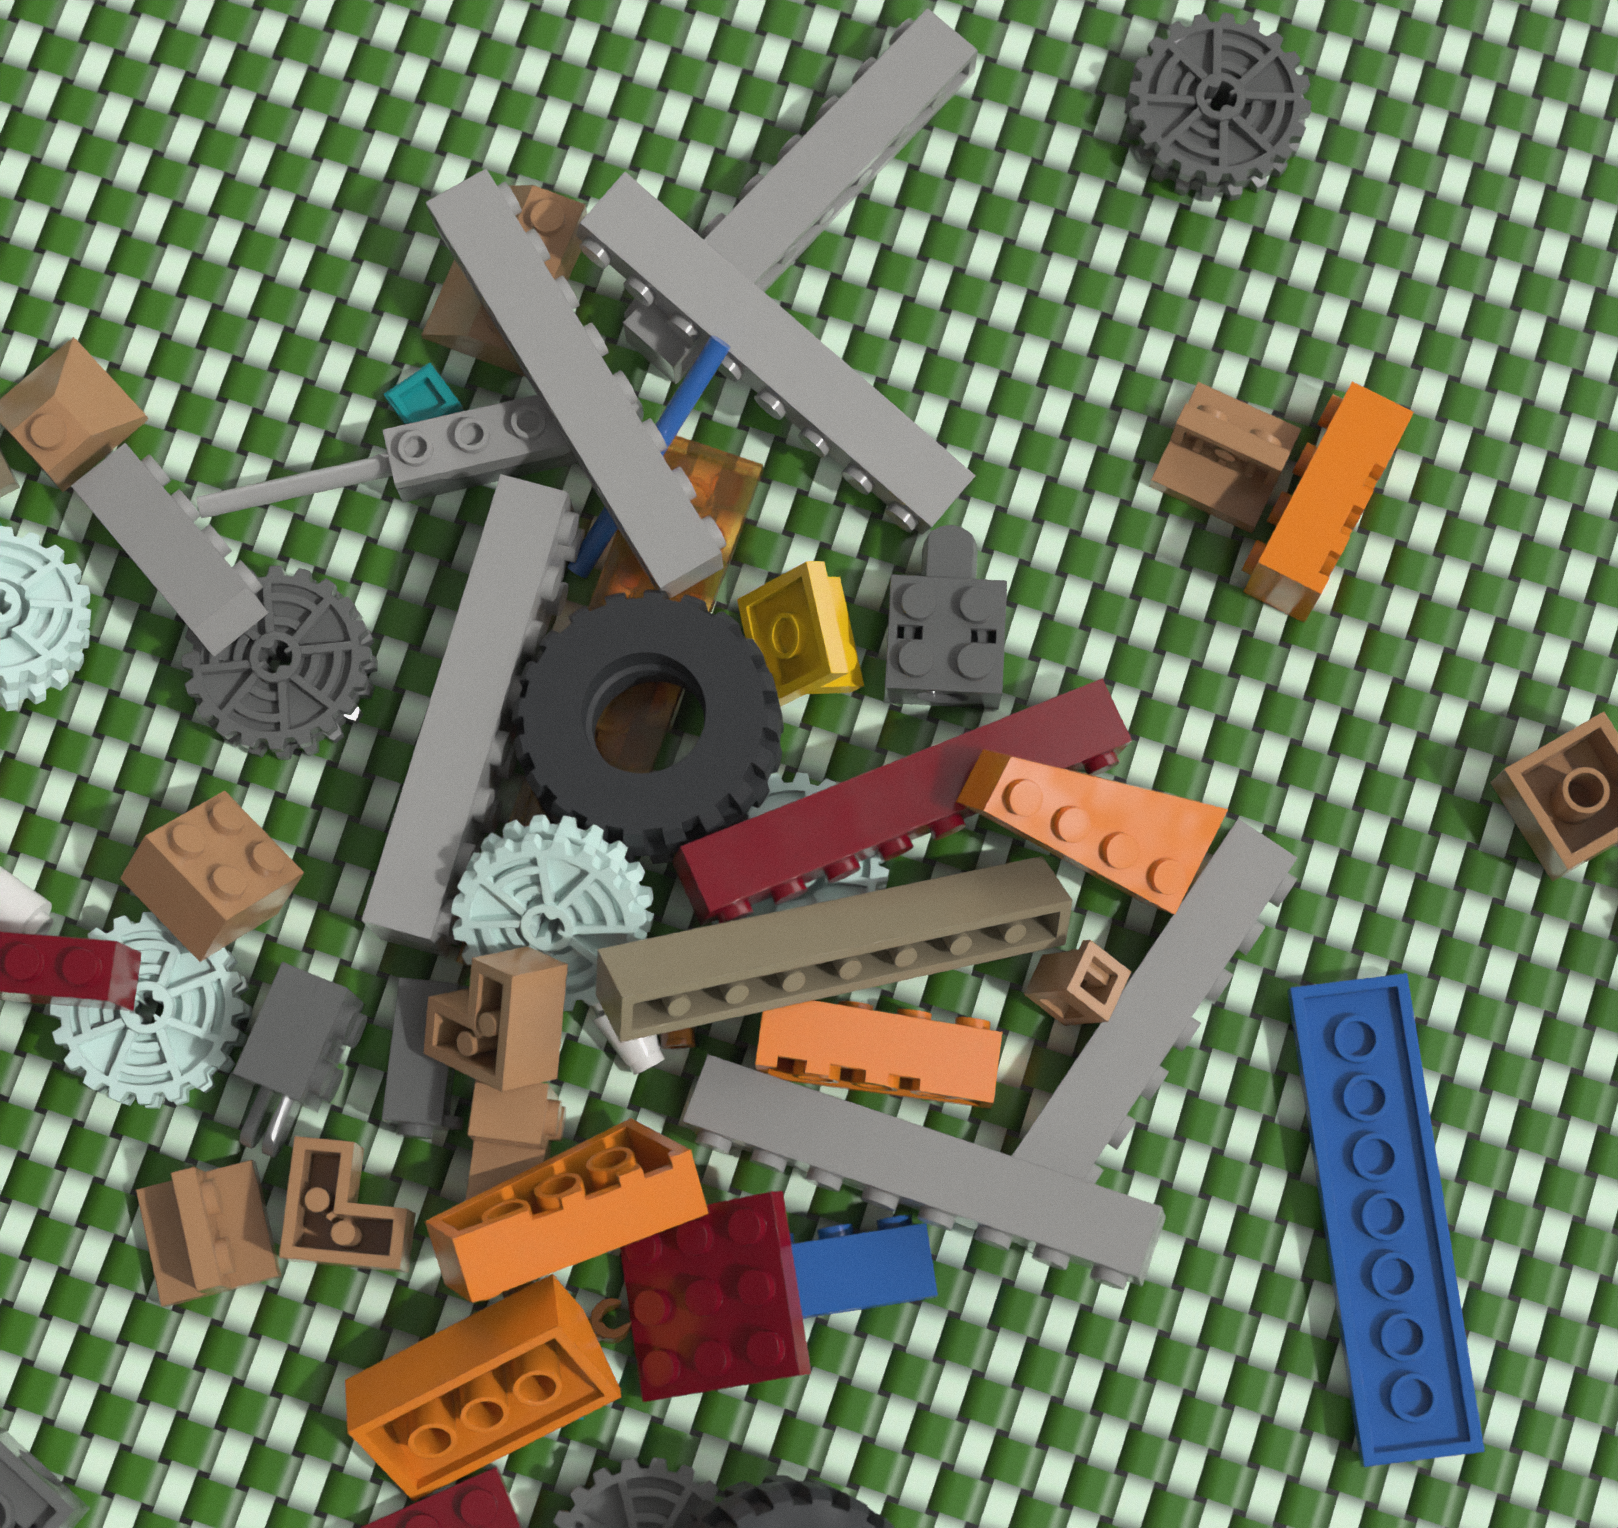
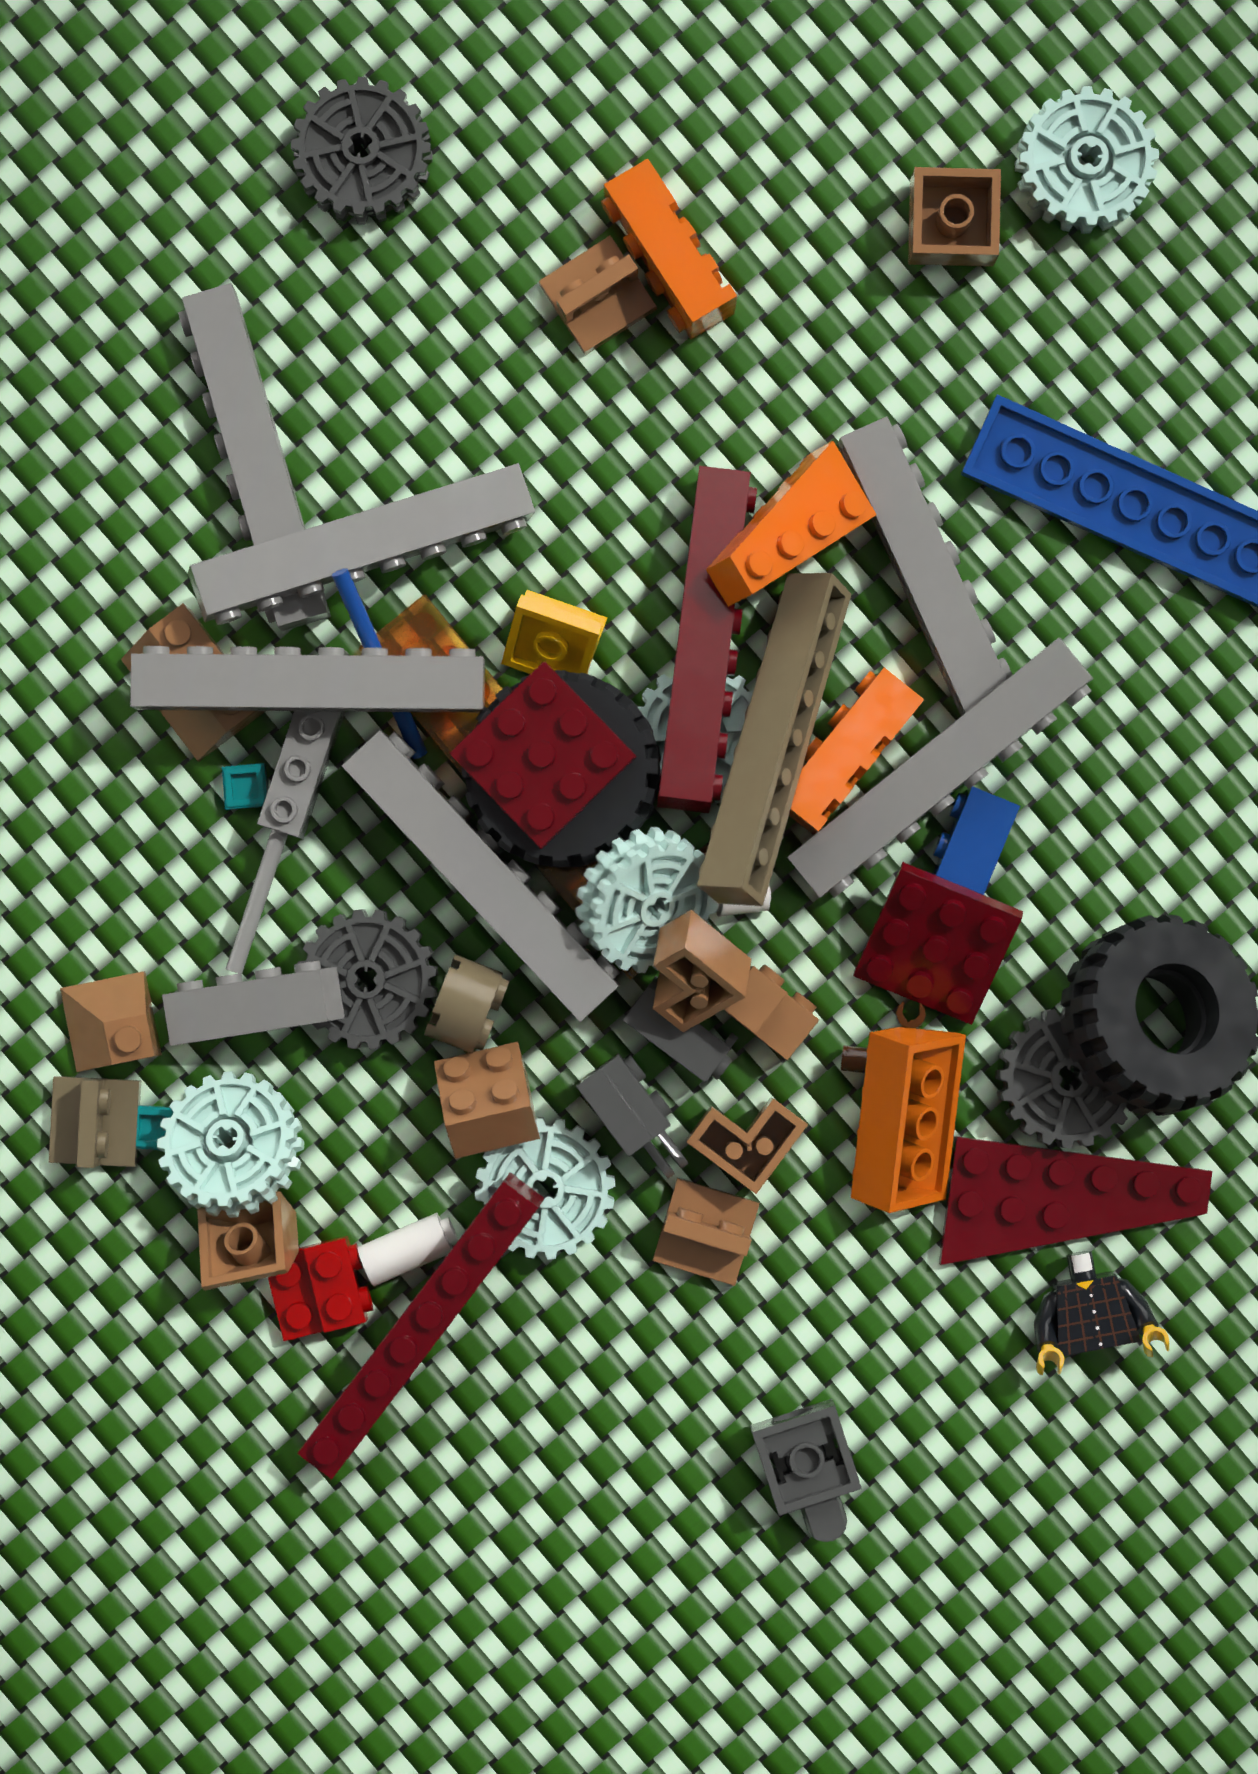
camera: 65 degrees left, 10 degrees up
orange wedge [425,1118,709,1303] -> none
dark grey brick [884,525,1007,709] -> none
medium nougat brick [1024,940,1131,1026] -> none
none -> dark tan brick [424,954,509,1054]
none -> dark red plate [449,661,637,849]

